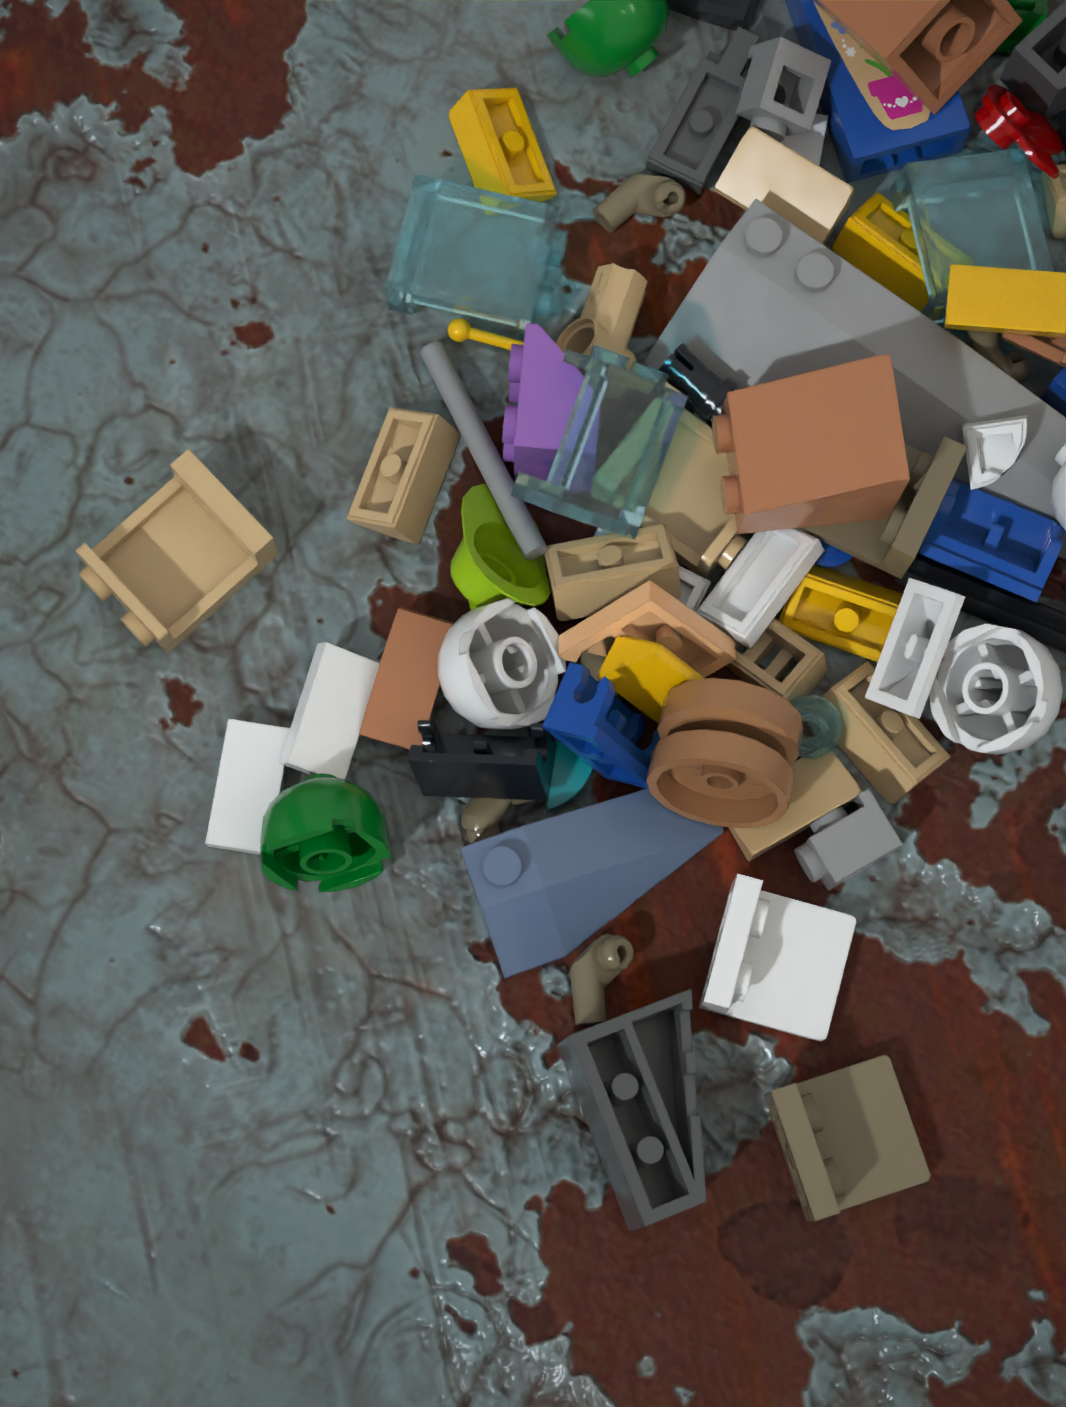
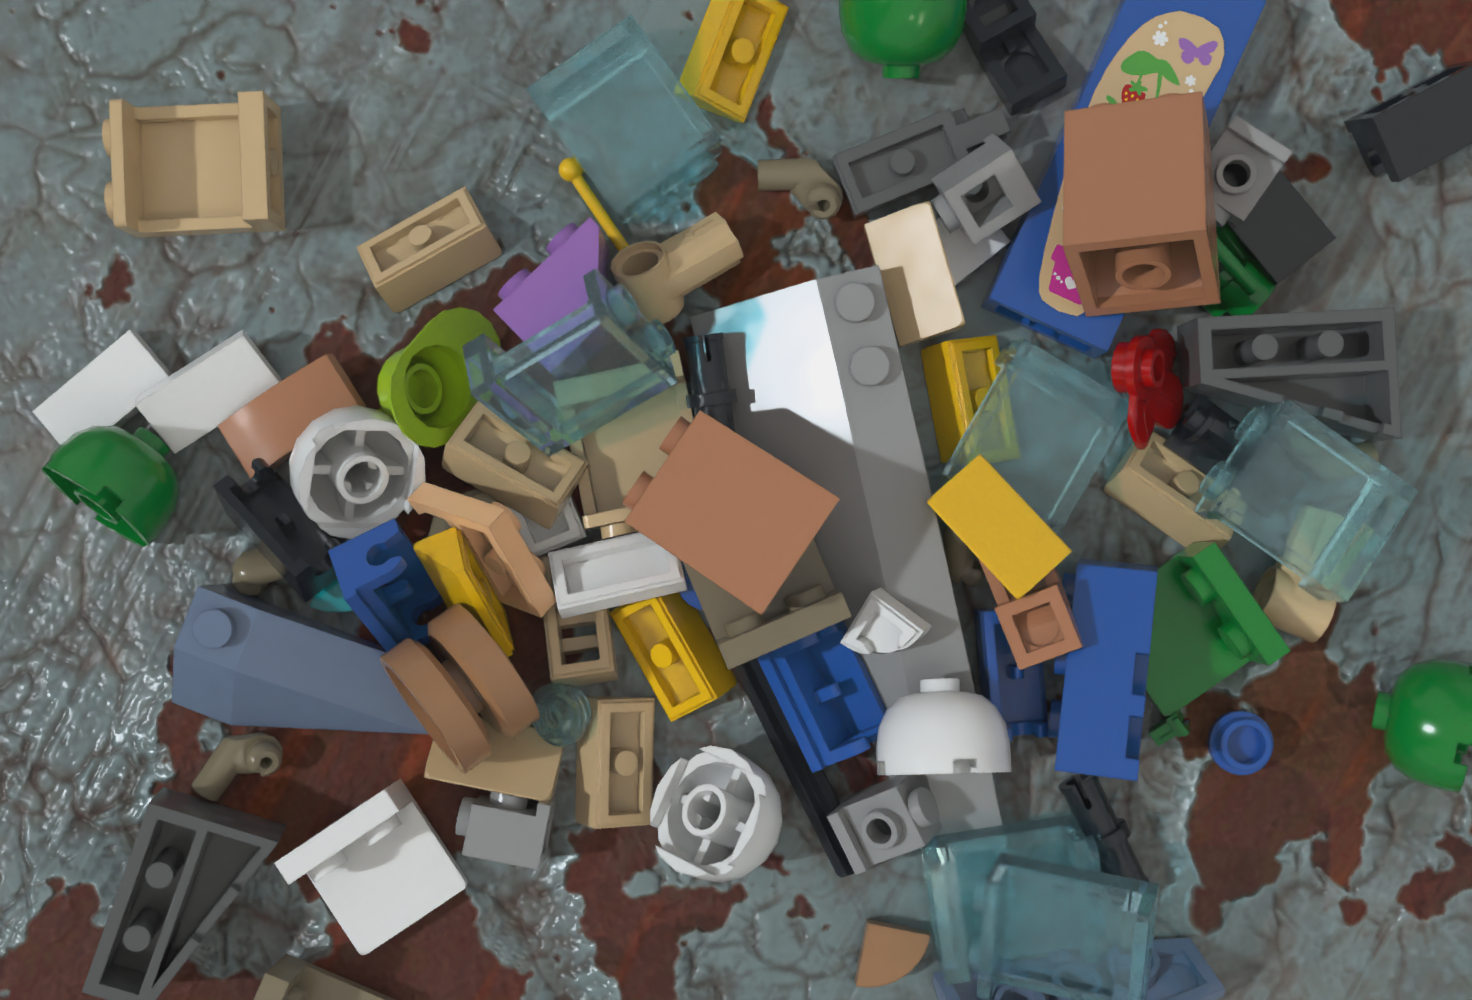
camera: 45 degrees right, 10 degrees up
light grey bar [420,341,548,560] -> none
white slope [865,578,965,719] -> none

